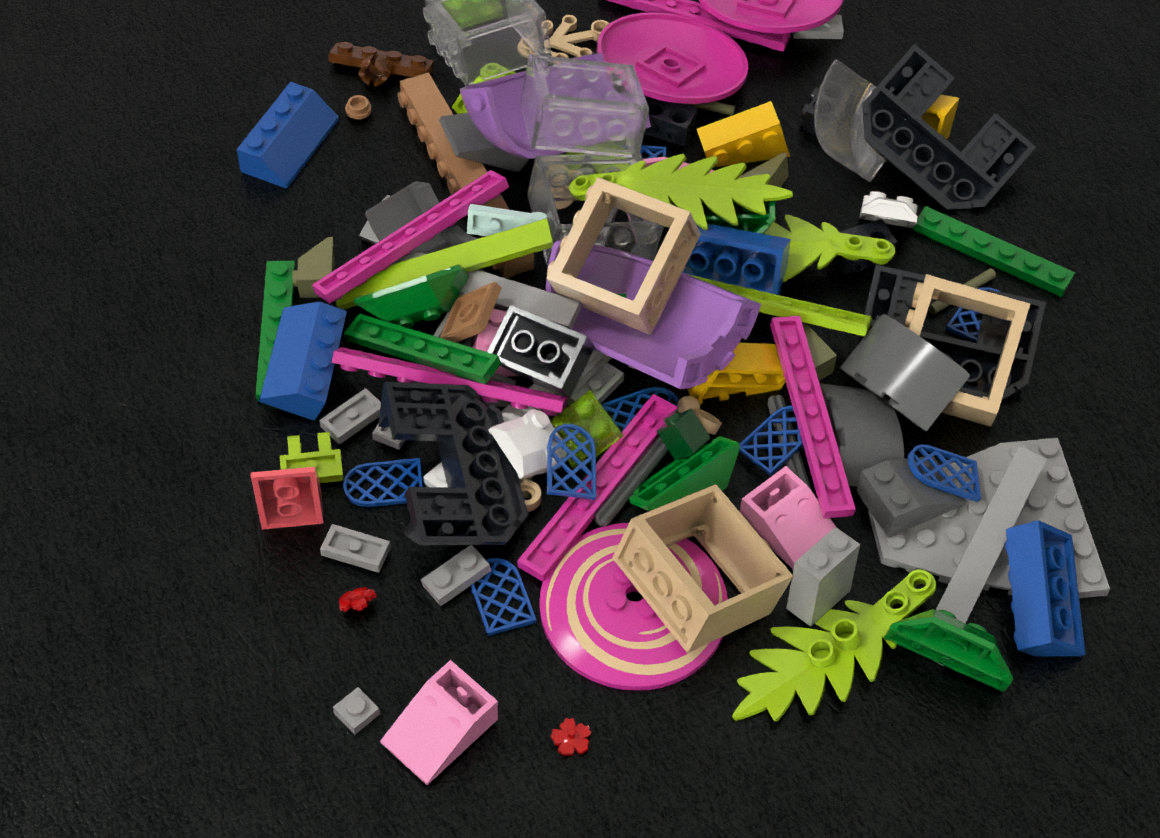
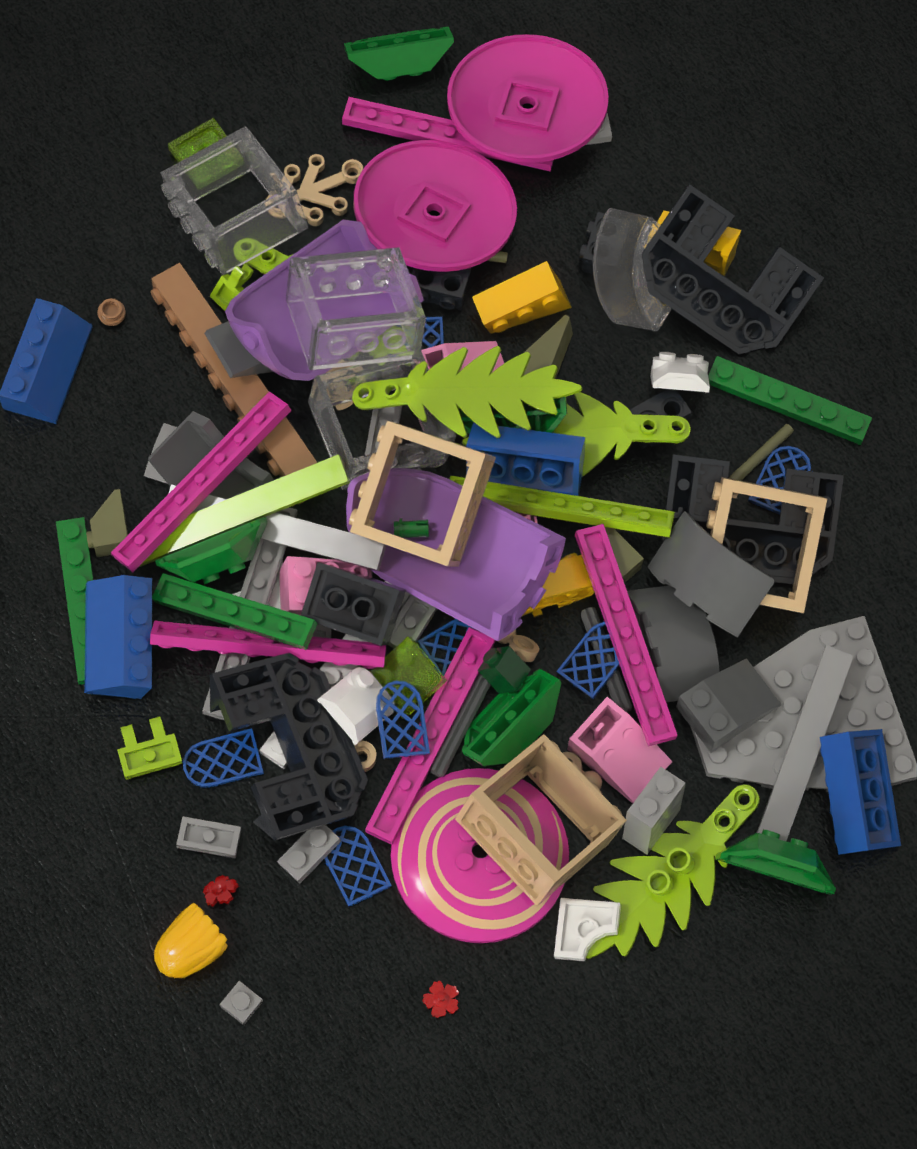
camera: 10 degrees left, 15 degrees up
coral slope [251,467,323,529] -> none
light grey plate [320,388,381,445] -> none
reddish brown plate [329,42,434,87] -> none
bright pink slope [380,660,498,785] -> none
medium nougat tile [440,282,502,343] -> none
light aqua plate [467,204,547,236] -> none
blue window [908,444,981,502] -> none
none -> yellow hair [154,903,228,978]
none -> white tile [554,898,621,961]

